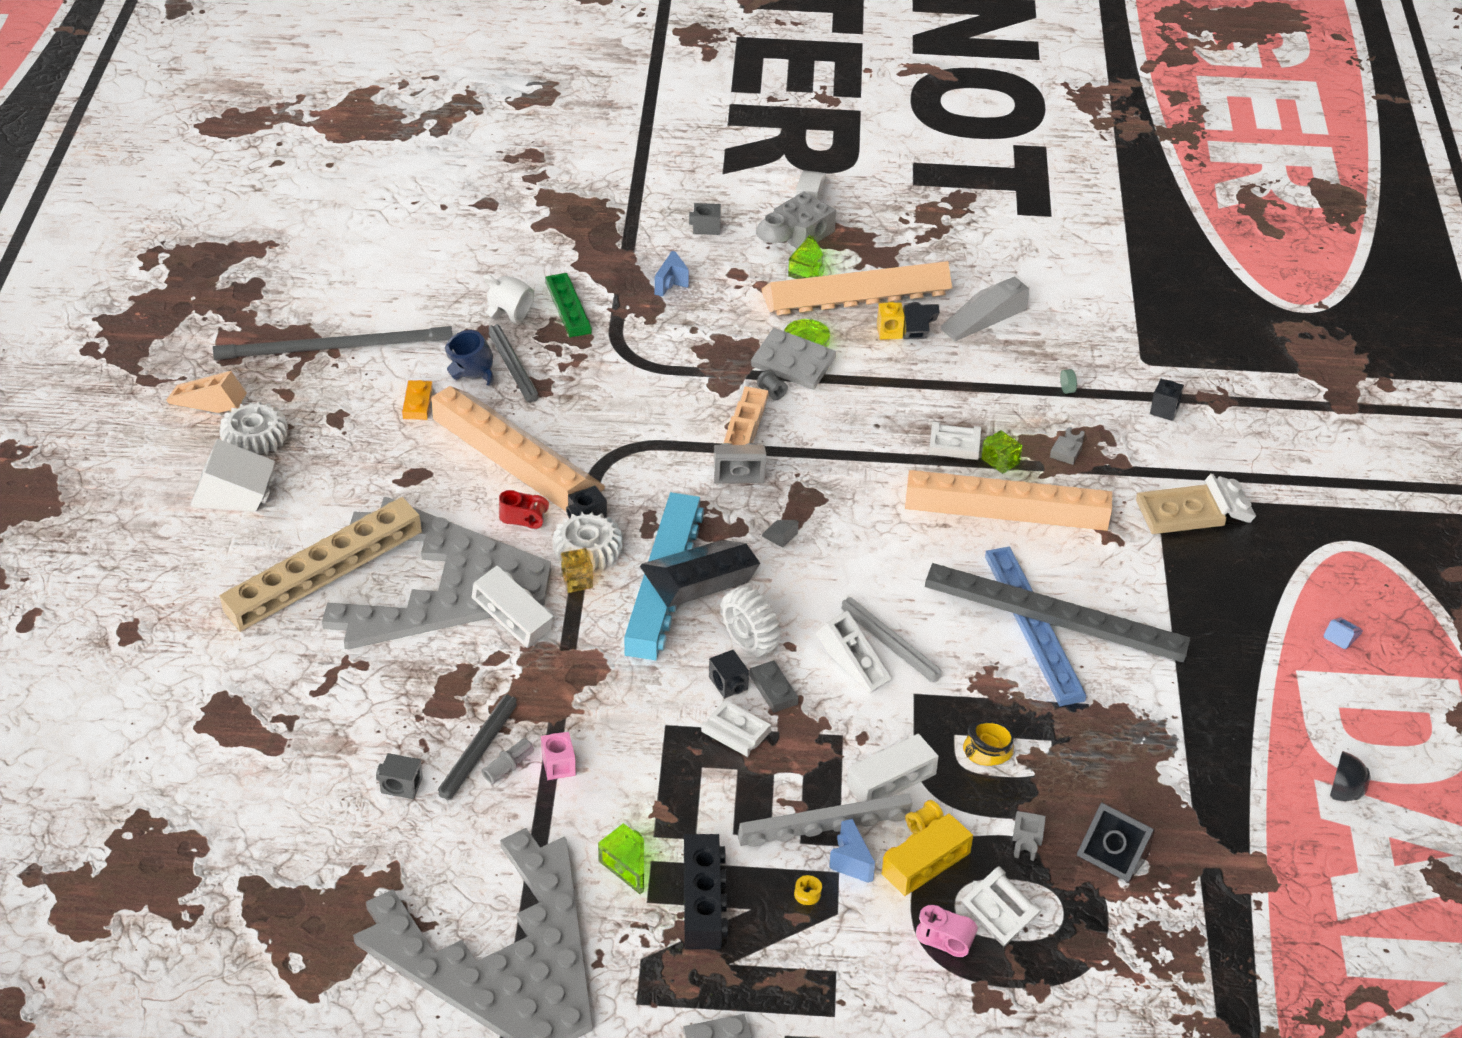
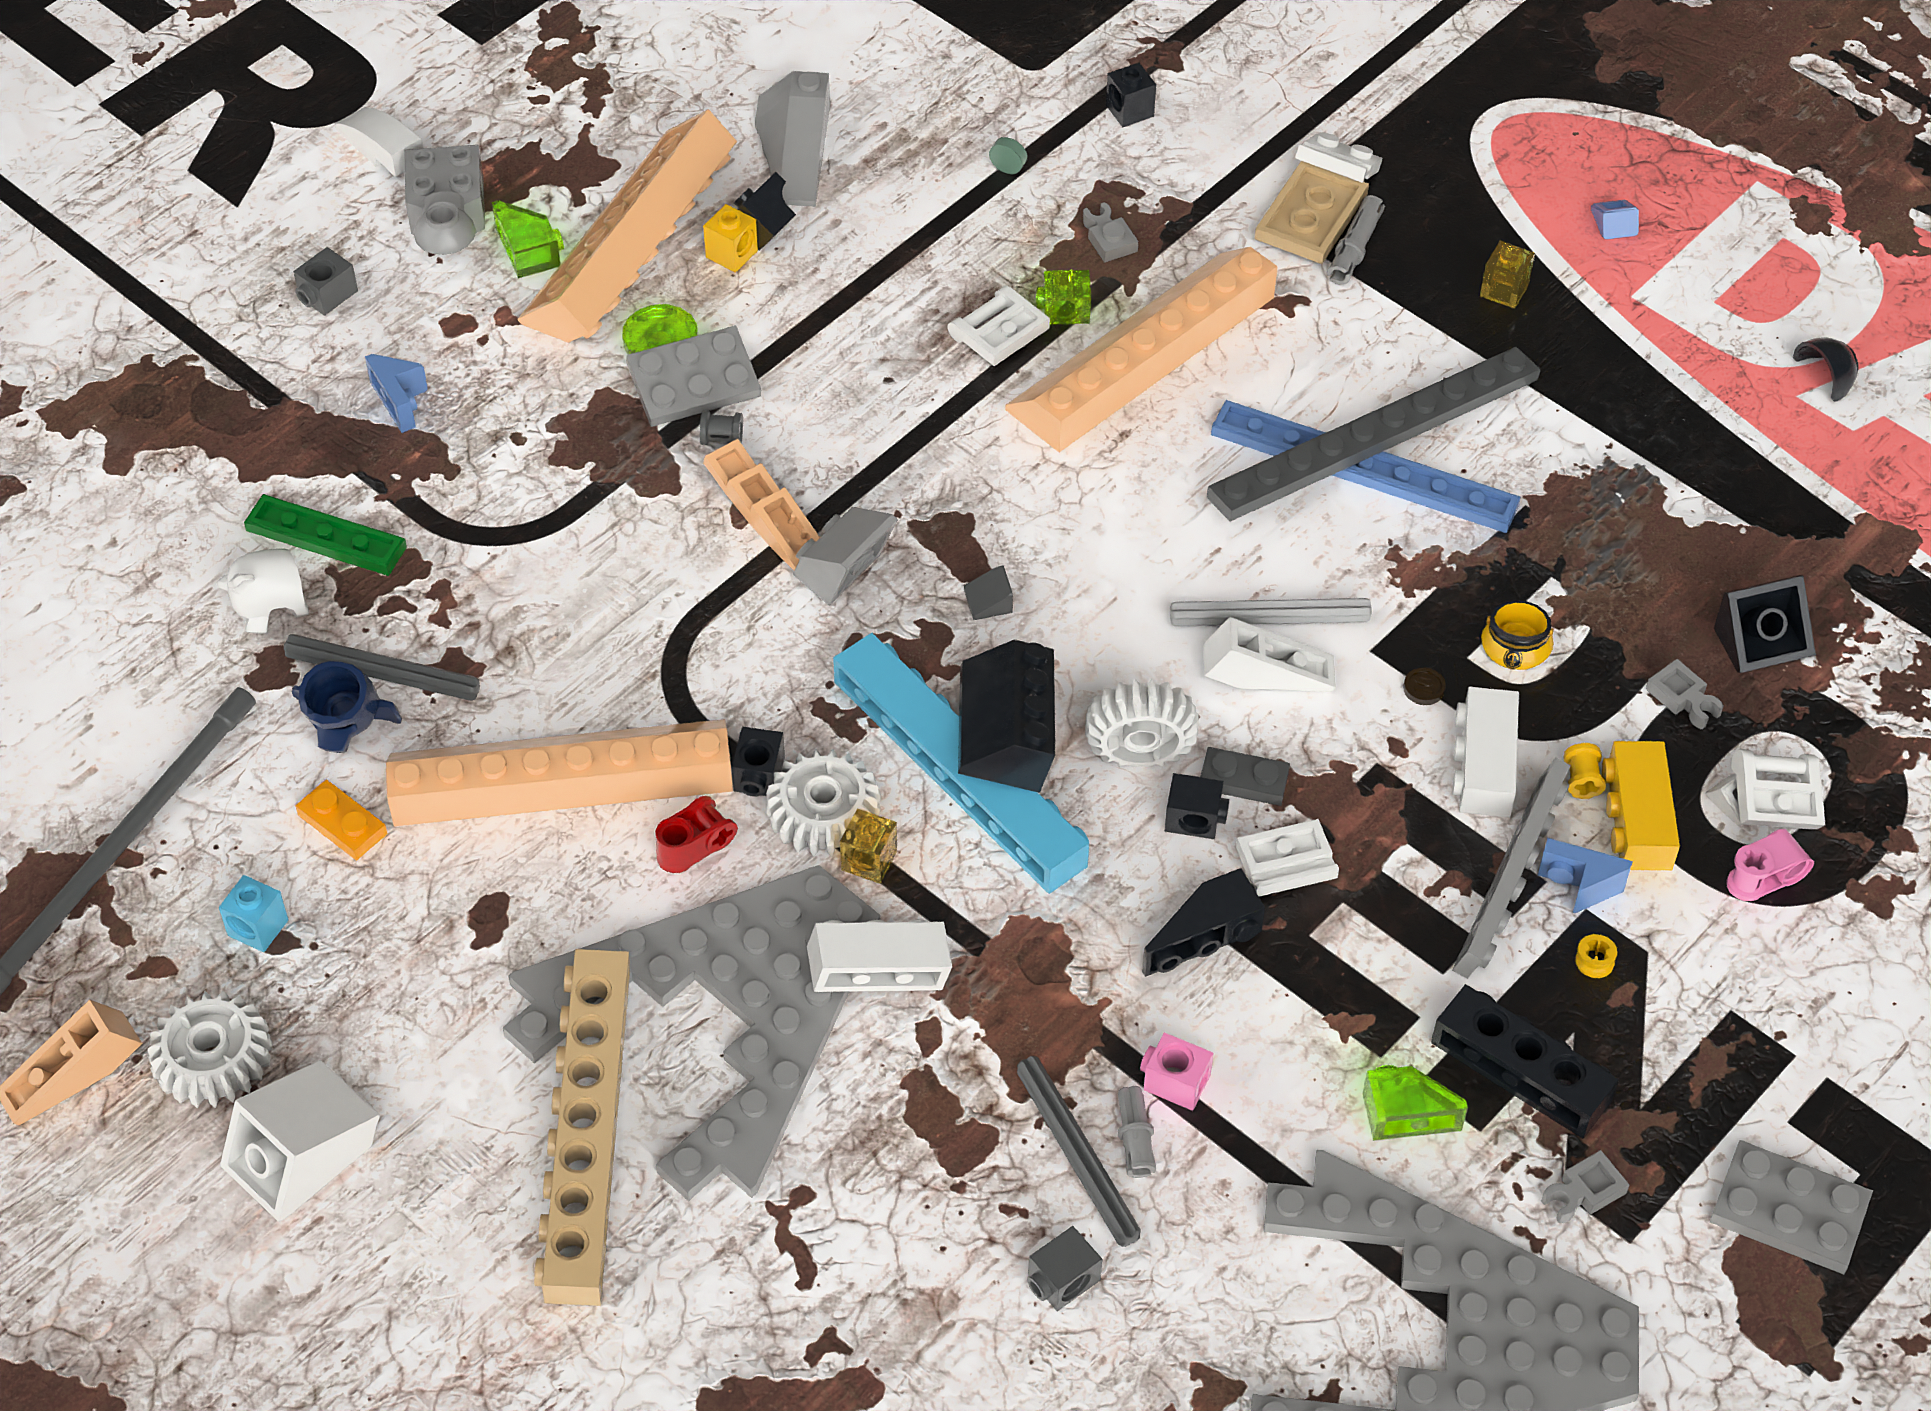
camera: 50 degrees left, 10 degrees up
none -> medium azure brick [219,875,288,952]
none -> black slope [1142,868,1265,977]
none -> light grey pin [1327,195,1385,285]
none -> dark brown piece [1403,668,1446,705]
none -> clear yellow brick [1480,240,1535,309]
none -> light grey plate [1541,1150,1629,1223]

